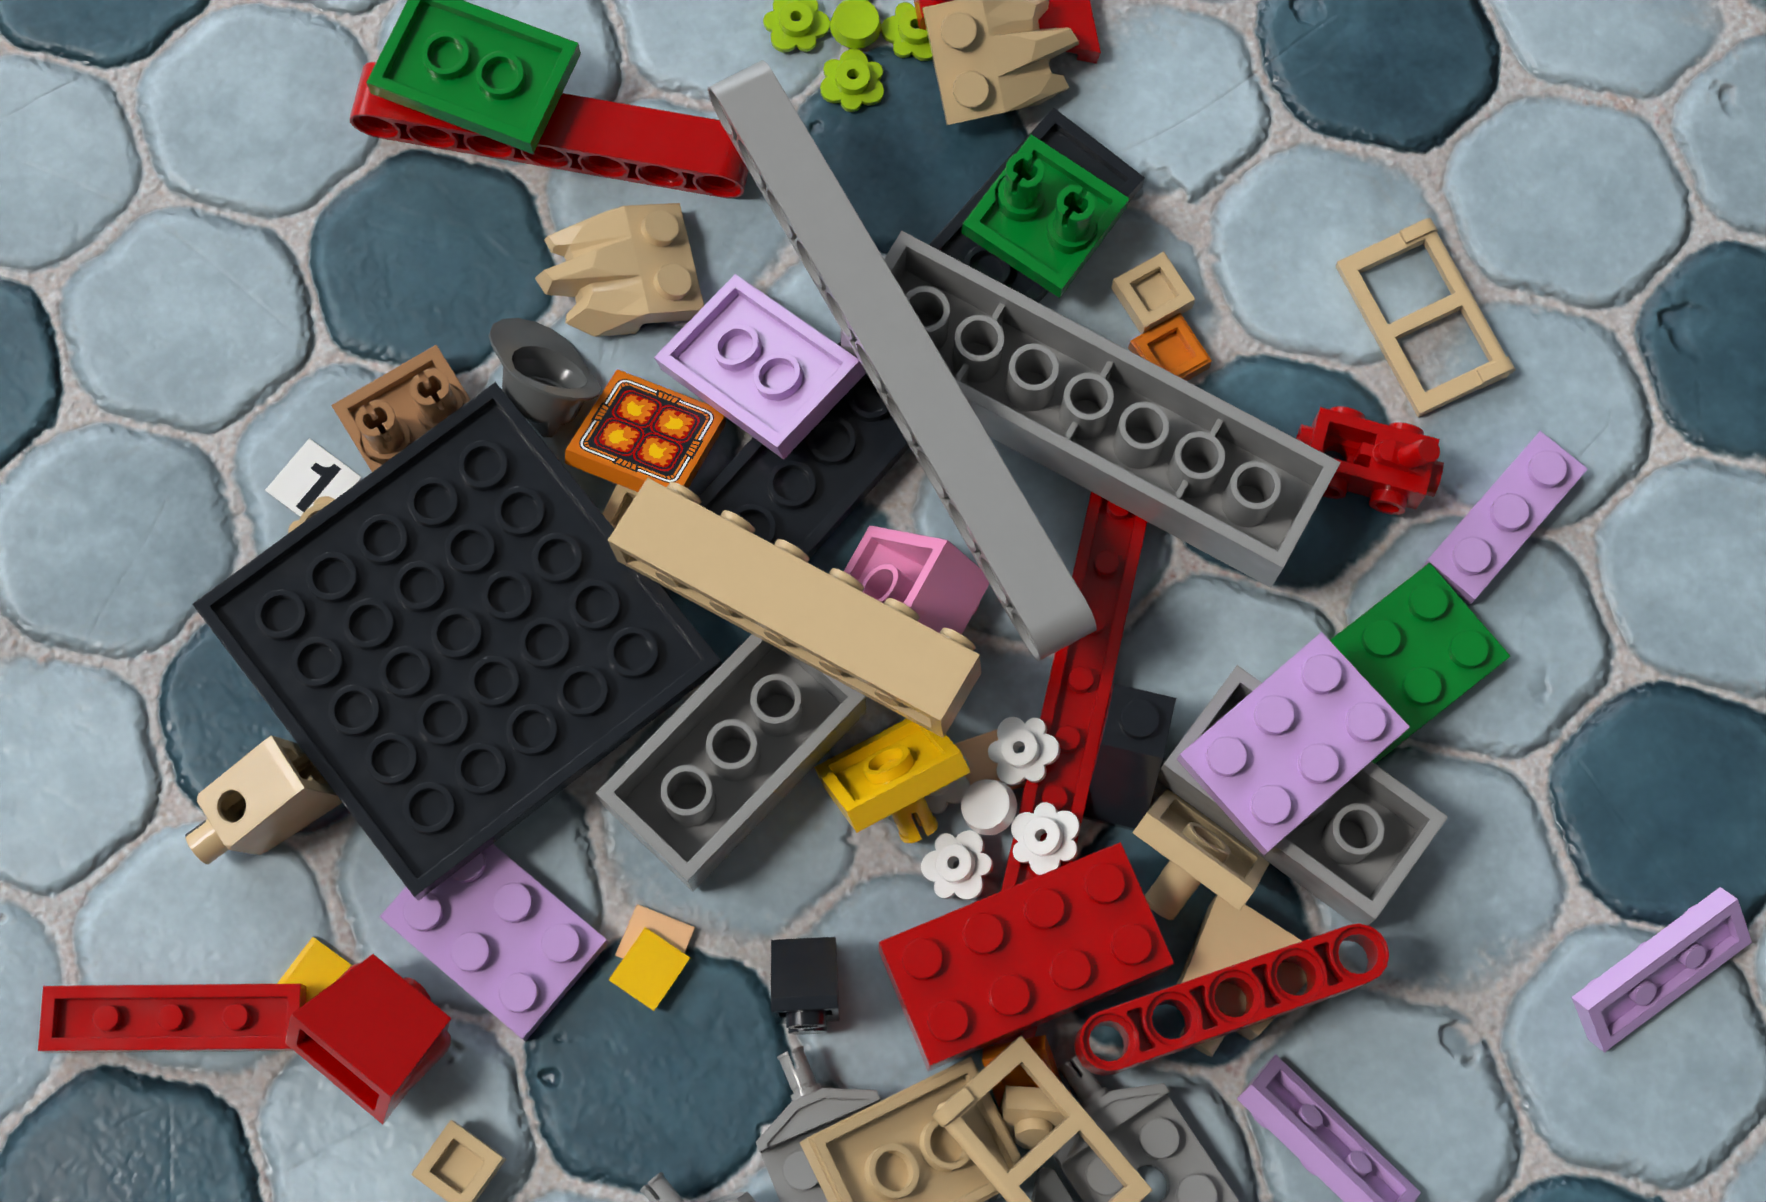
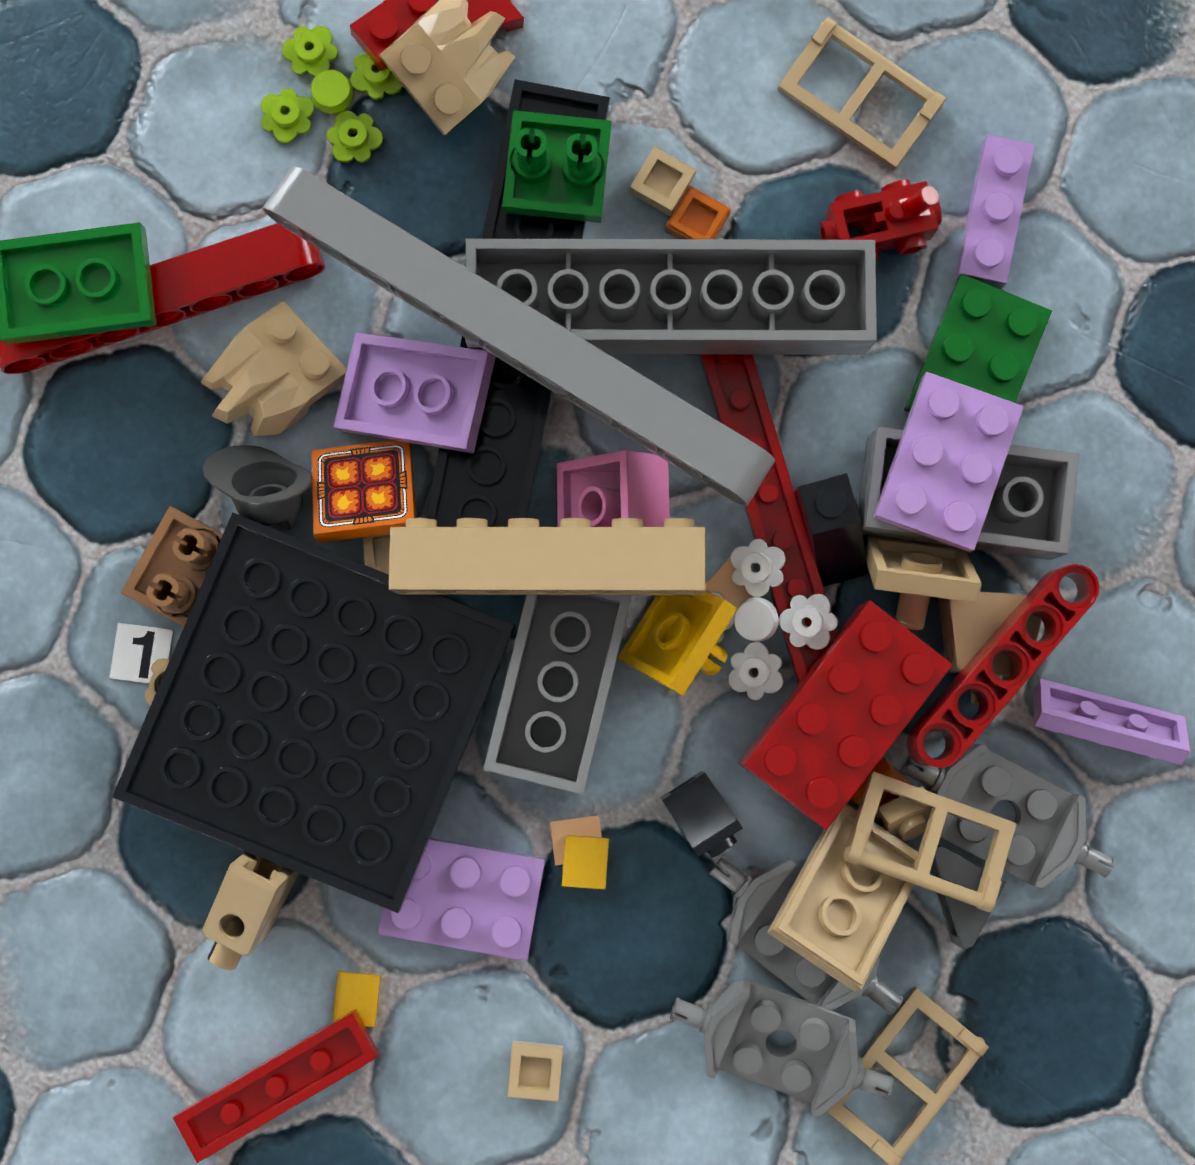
camera: 30 degrees left, 10 degrees up
red torso [285,954,451,1125] -> none

